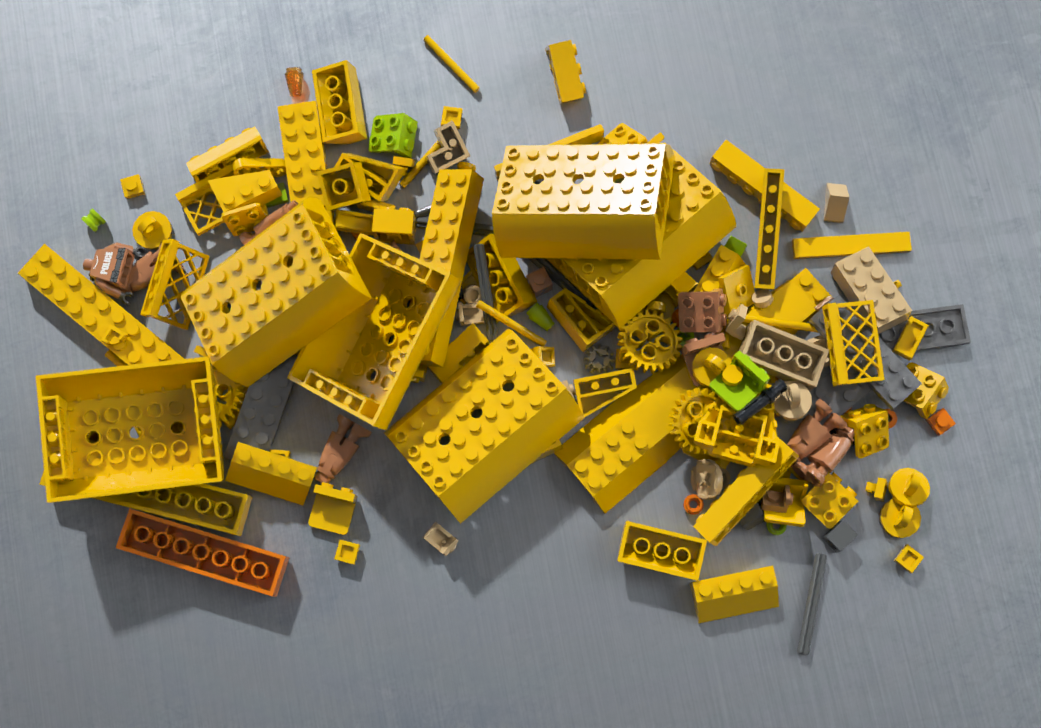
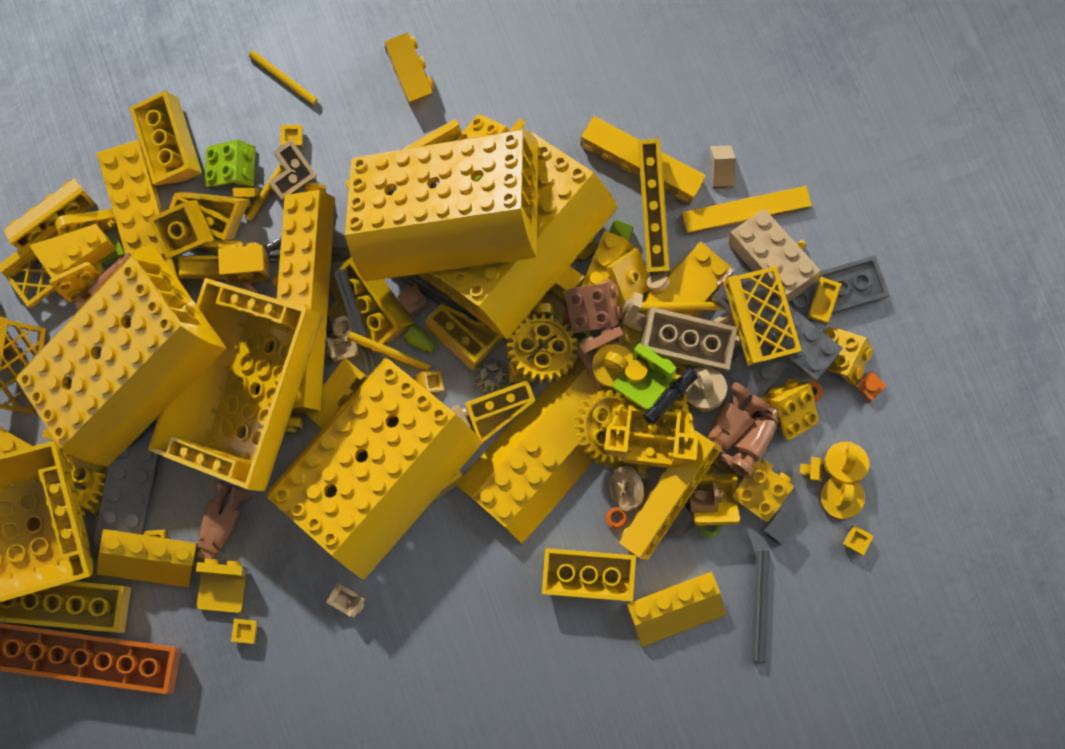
camera: 10 degrees left, 0 degrees up
clear orange cone [285,67,304,97] -> none

